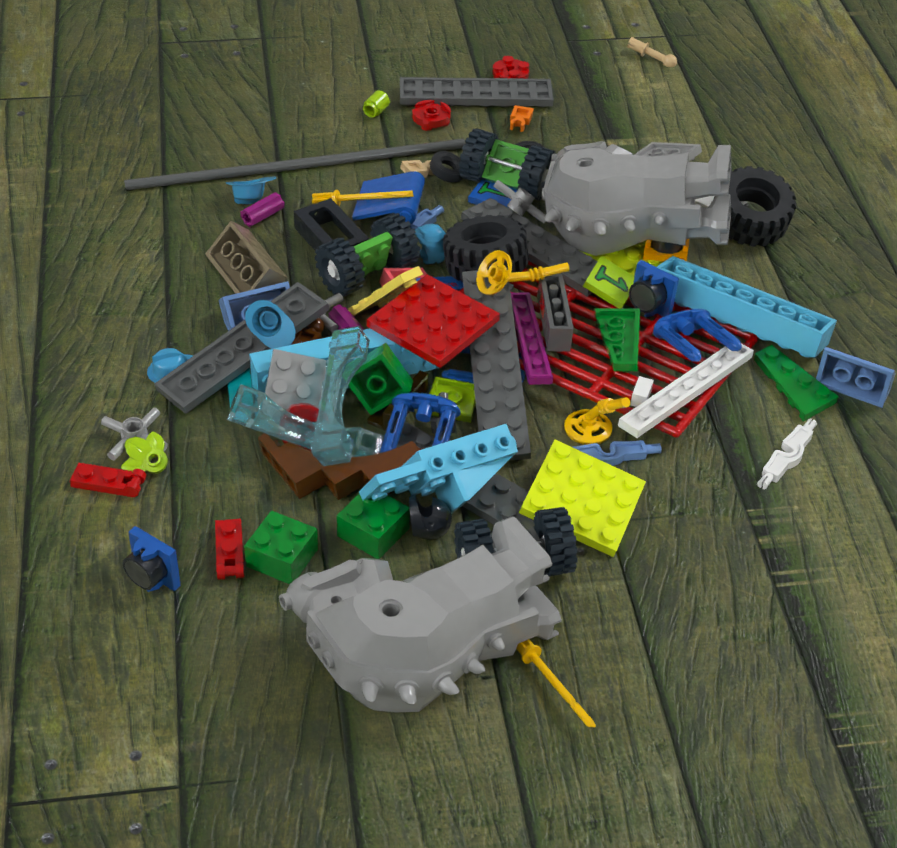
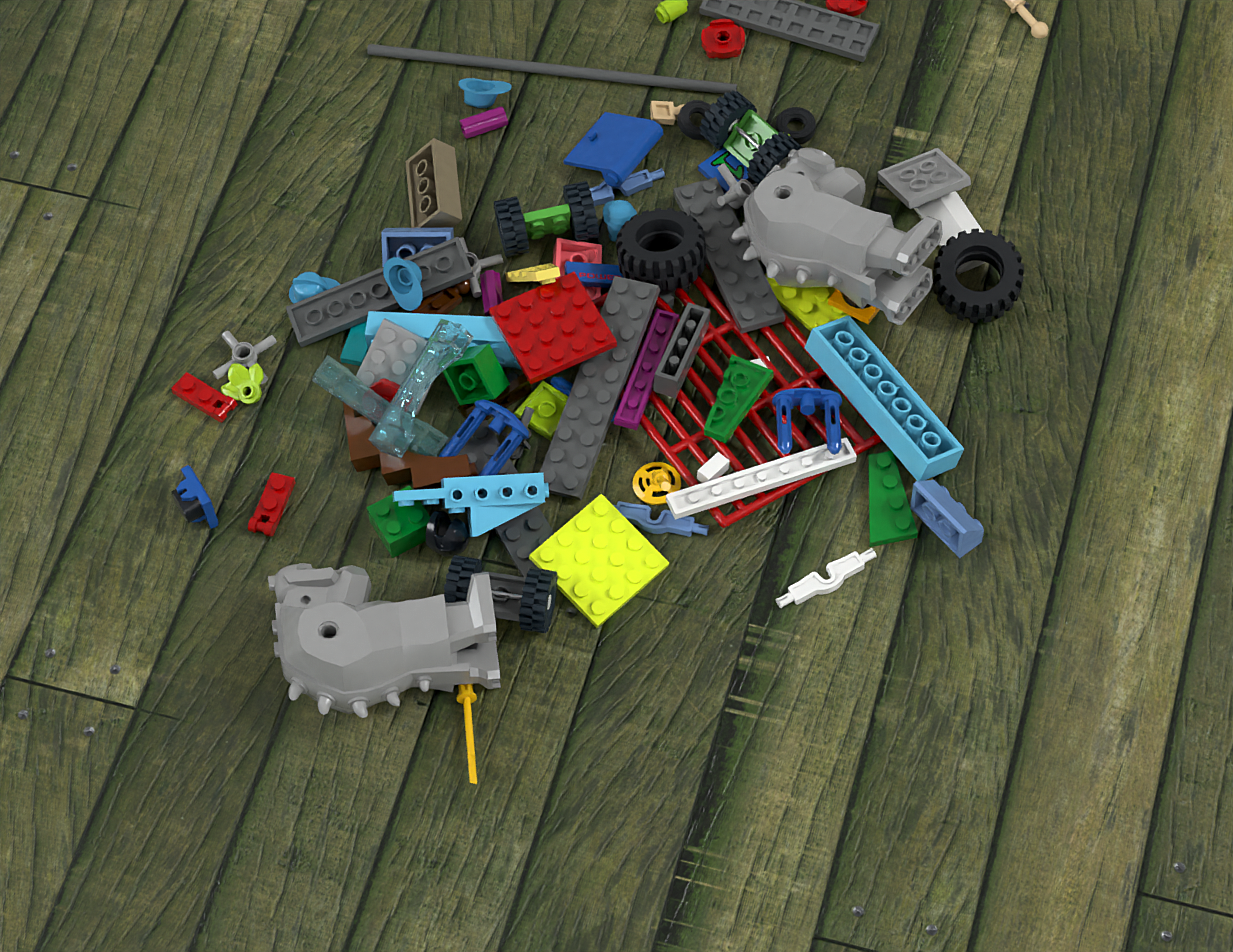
camera: 30 degrees right, 15 degrees up
green brick [244,510,318,584] -> none
black piece [294,198,369,250] -> none
yellow piece [312,190,414,206] -> none
yellow dish [476,250,569,295] -> none
orange plate [510,105,534,132] -> none
lime tile [583,256,635,308] -> none
piece [629,260,679,317] -> none

